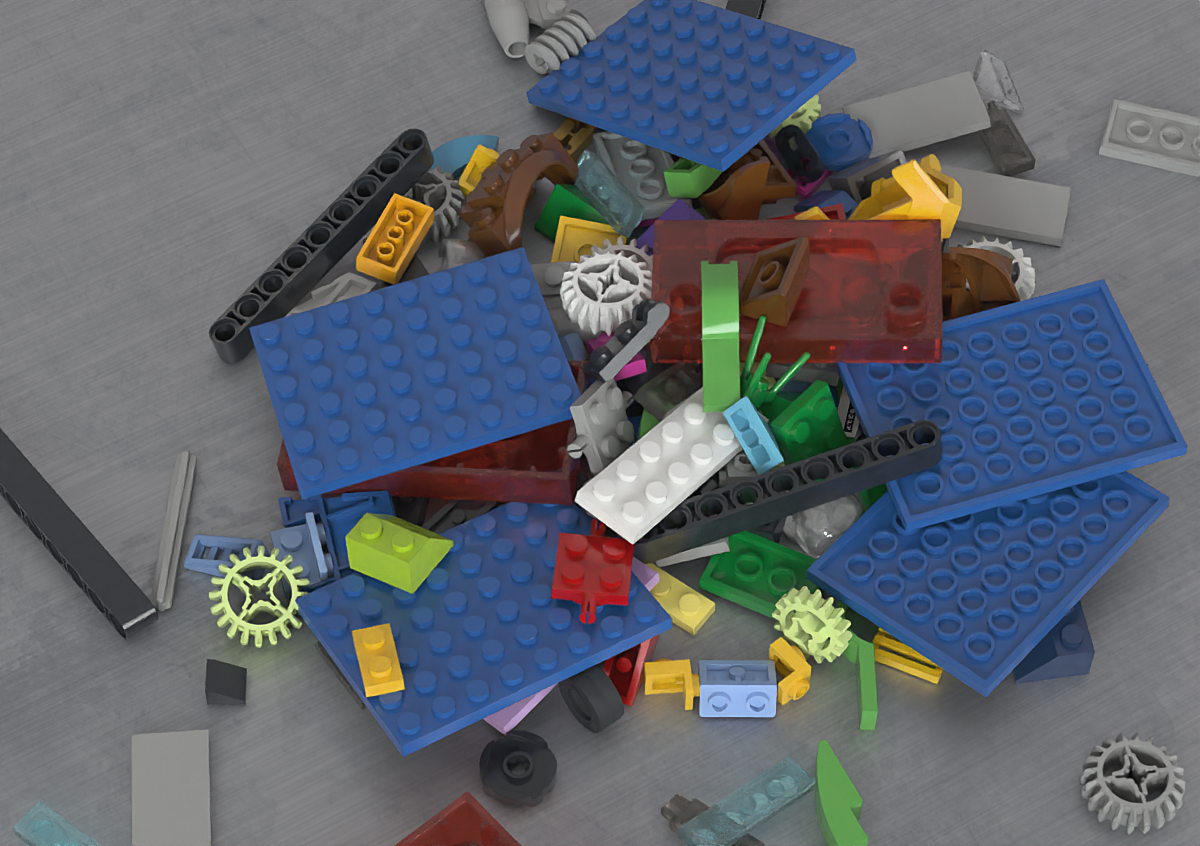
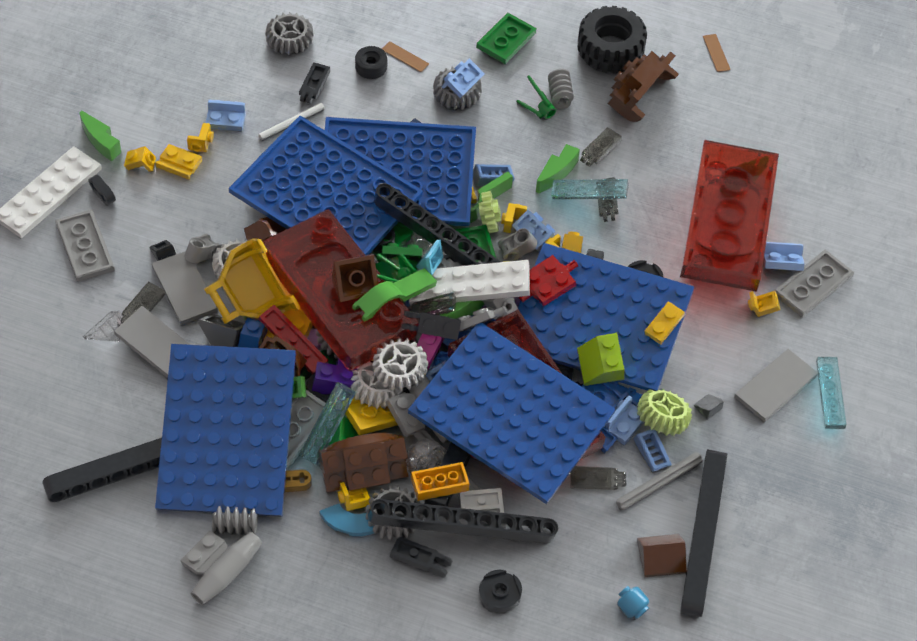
camera: 130 degrees left, 0 degrees up
none -> black slope [149,240,176,261]
none -> light grey piece [184,234,221,263]
none -> black hinge [390,537,453,577]
none -> light blue bracket [441,58,484,98]
none -> medium blue slope [473,164,515,187]
none -> black plate [479,569,522,613]
none -> light grey piece [498,228,537,261]
none -> yellow bracket [562,231,583,253]
none -> clear smoke hinge [570,466,627,490]
none -> dark azure head [617,586,649,619]
none -> reddish brown slope [637,534,687,577]

